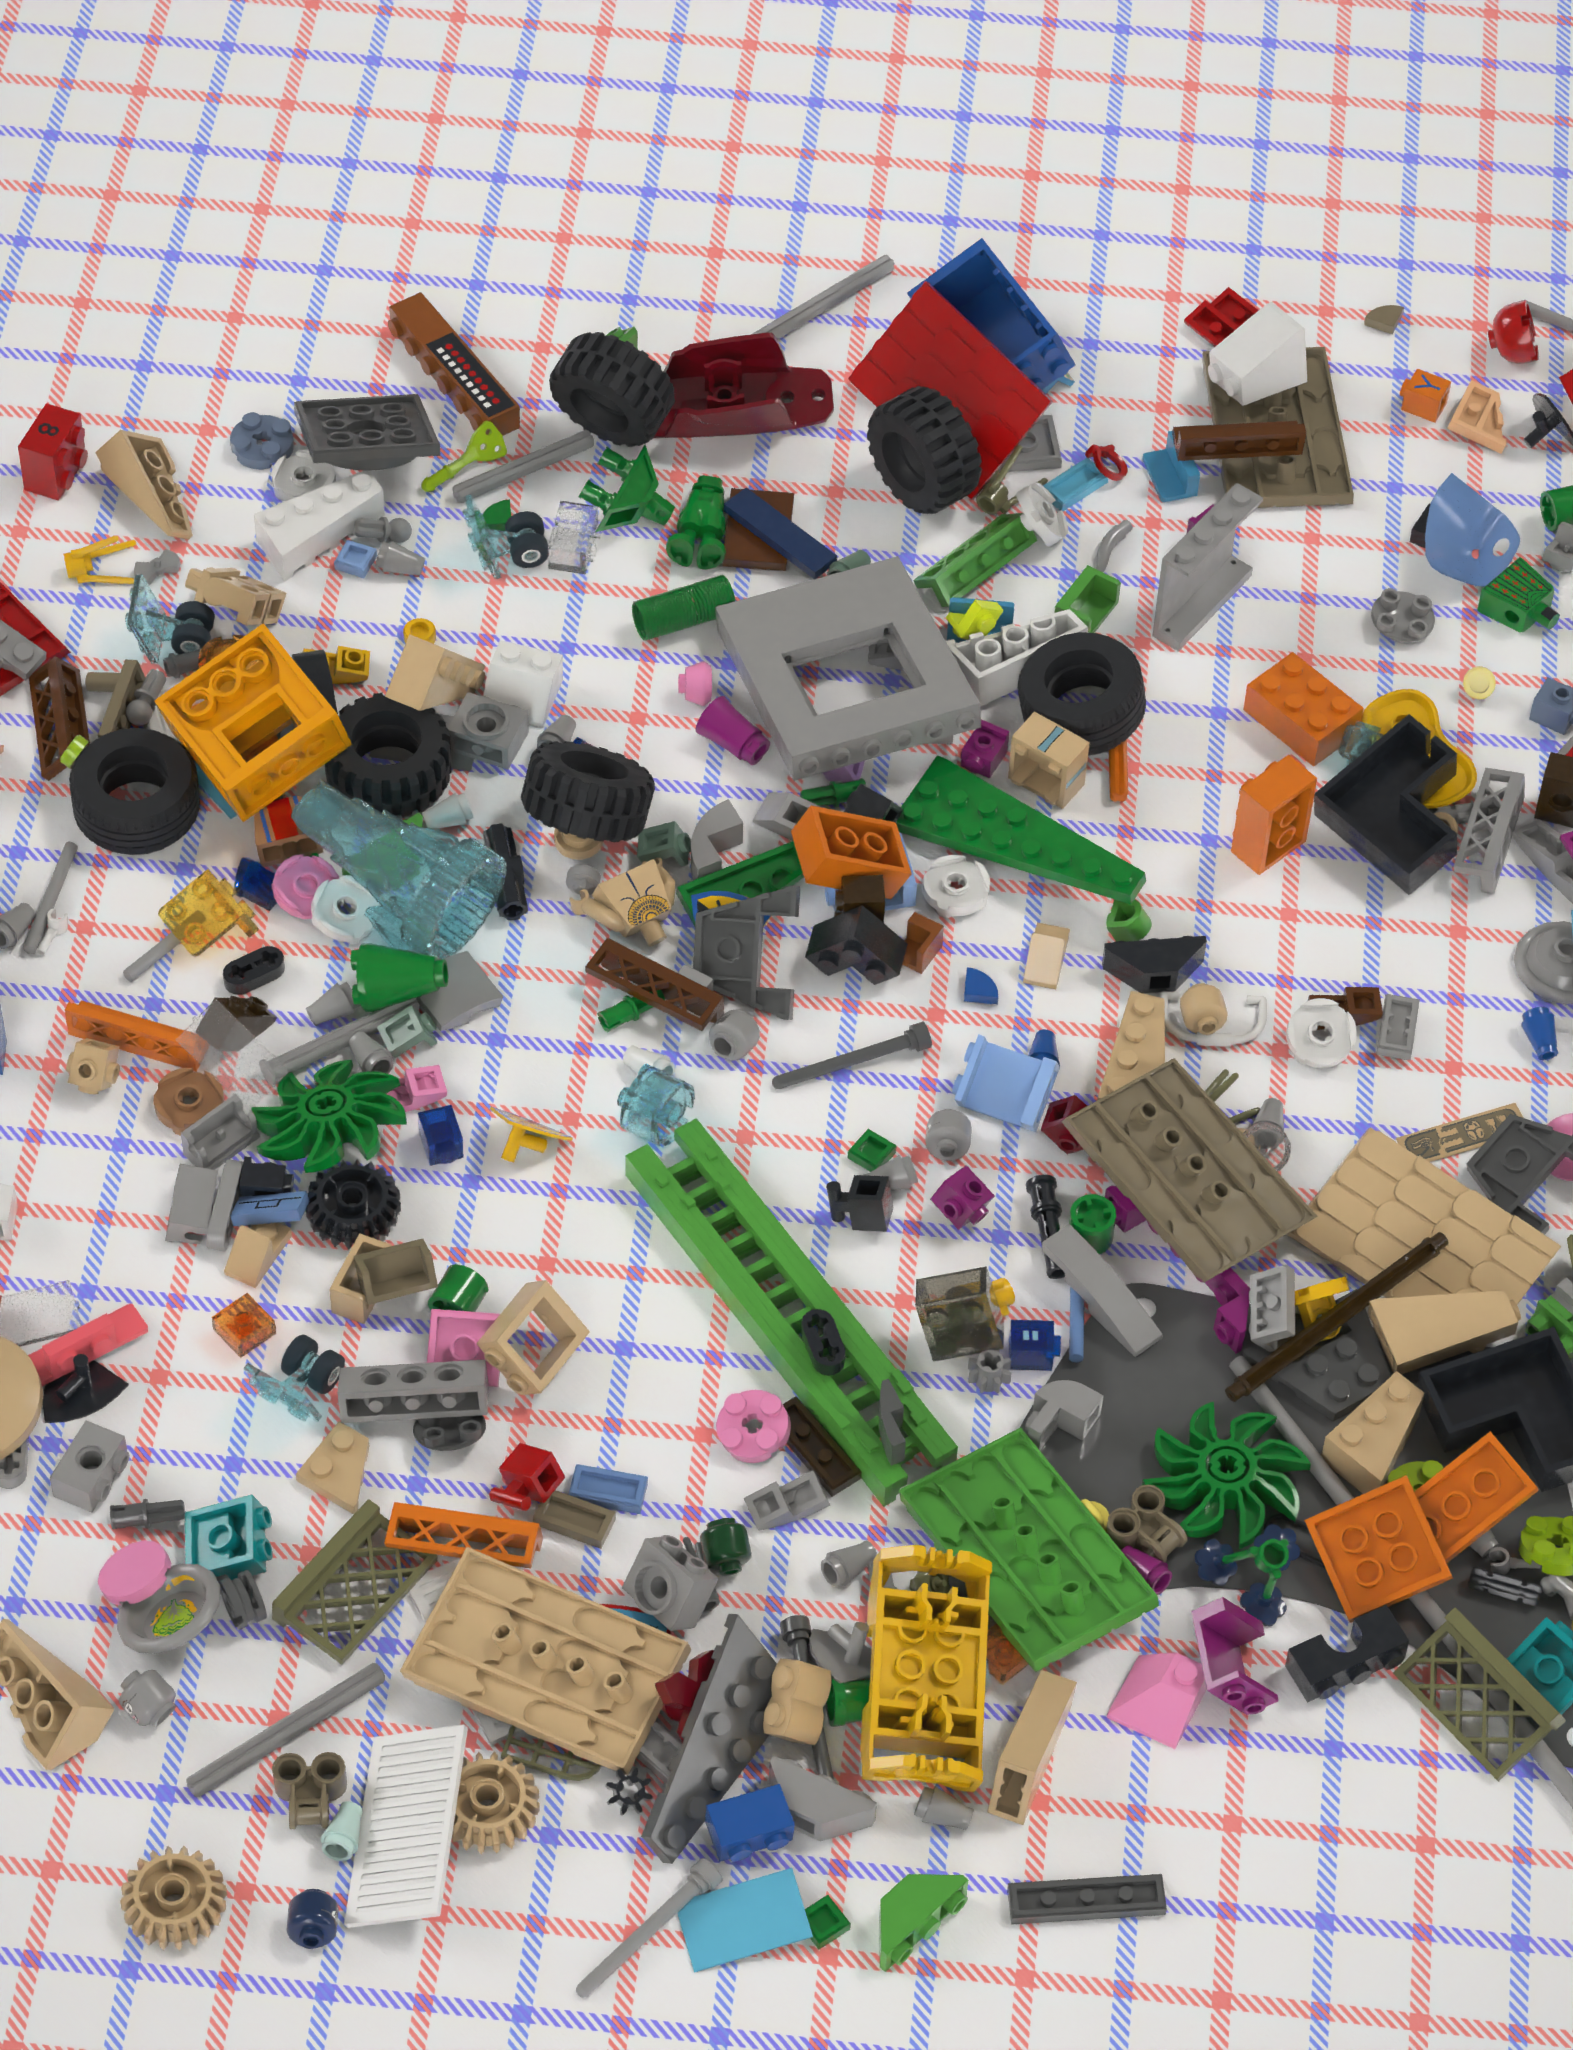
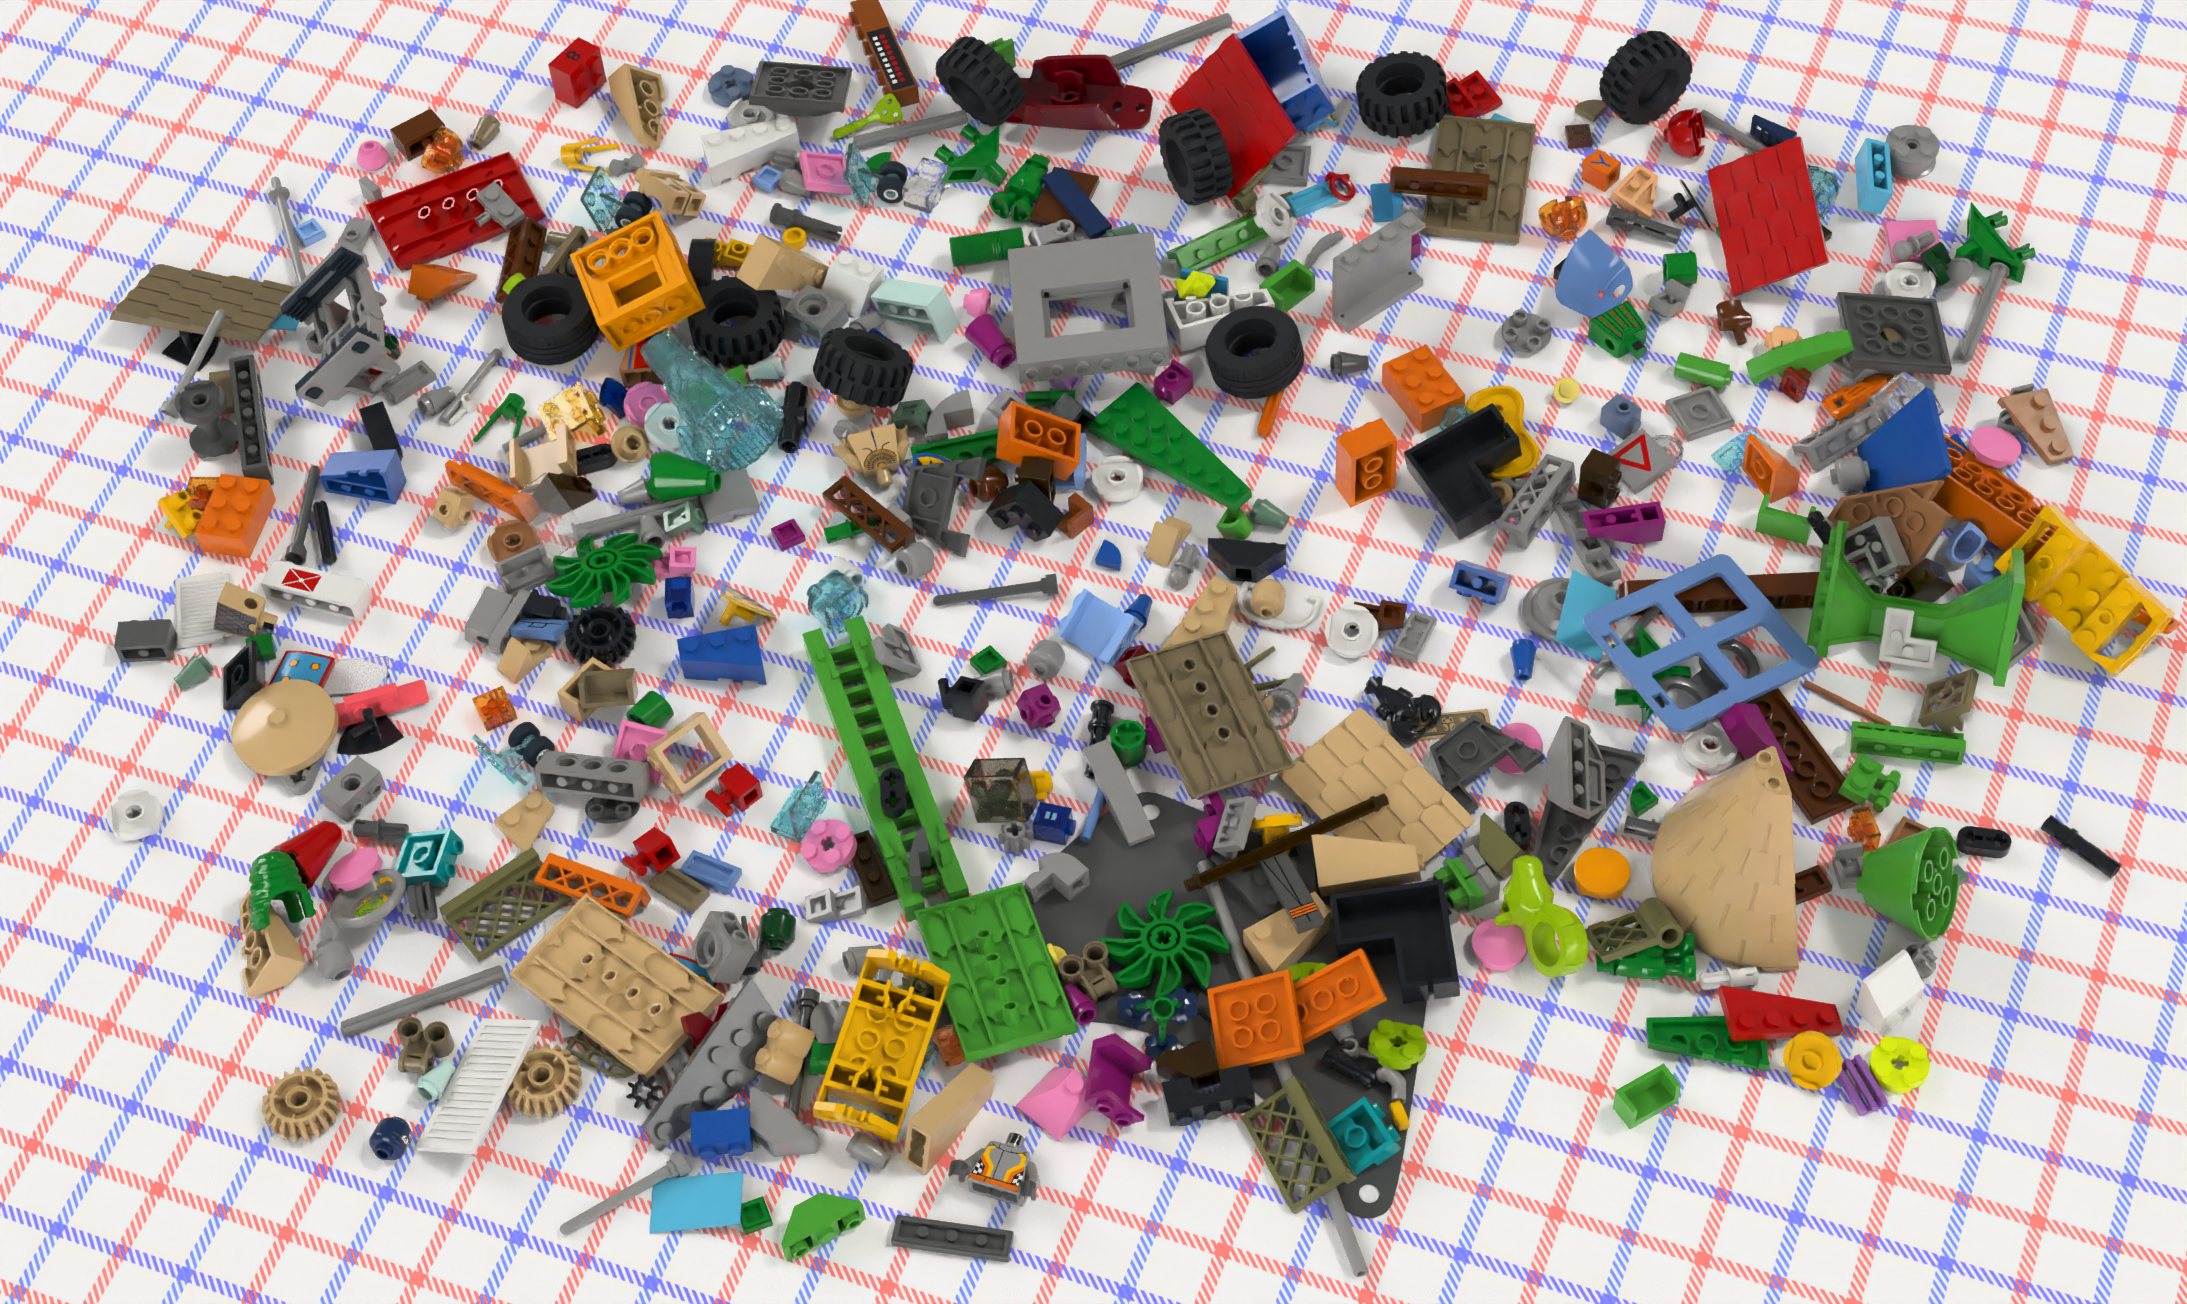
camera: 20 degrees right, 0 degrees up
tan container [1008,712,1090,809] -> none
white slope [1208,302,1307,406] -> none
none -> green hair [249,851,316,931]
none -> red cone [269,821,342,892]
none -> green plant [473,393,527,442]
none -> tan panel [507,423,577,492]
none -> tan plate [611,425,649,463]
none -> blue wedge [677,624,767,685]
none -> red brick [705,762,763,817]
none -> dark grey pin [769,203,843,241]
none -> clear light blue bracket [770,770,827,843]
none -> magenta tile [771,518,806,551]
none -> bright pink tile [799,150,853,195]
none -> light aqua wedge [871,278,960,344]
none -> light grey plate [871,623,922,676]
none -> torso [948,1133,1040,1207]
none -> reddish brown head [969,466,1009,502]
none -> light grey piece [1028,219,1076,246]
none -> dark brown slope [1154,1040,1220,1090]
none -> light grey axle [1168,544,1199,590]
none -> sand green cone [1249,498,1290,530]
none -> light grey cone [1255,244,1281,278]
none -> dark grey tile [1260,852,1325,934]
none -> dark grey cone [1330,351,1369,376]
none -> black tyre [1356,51,1449,139]
none -> black animal [1364,676,1442,744]
none -> blue brick [1449,560,1512,605]
none -> clear orange cylinder [1538,196,1588,241]
none -> reddish brown tile [1564,124,1592,149]
none -> black tyre [1599,31,1692,125]
none -> dark grey pin [1606,204,1682,244]

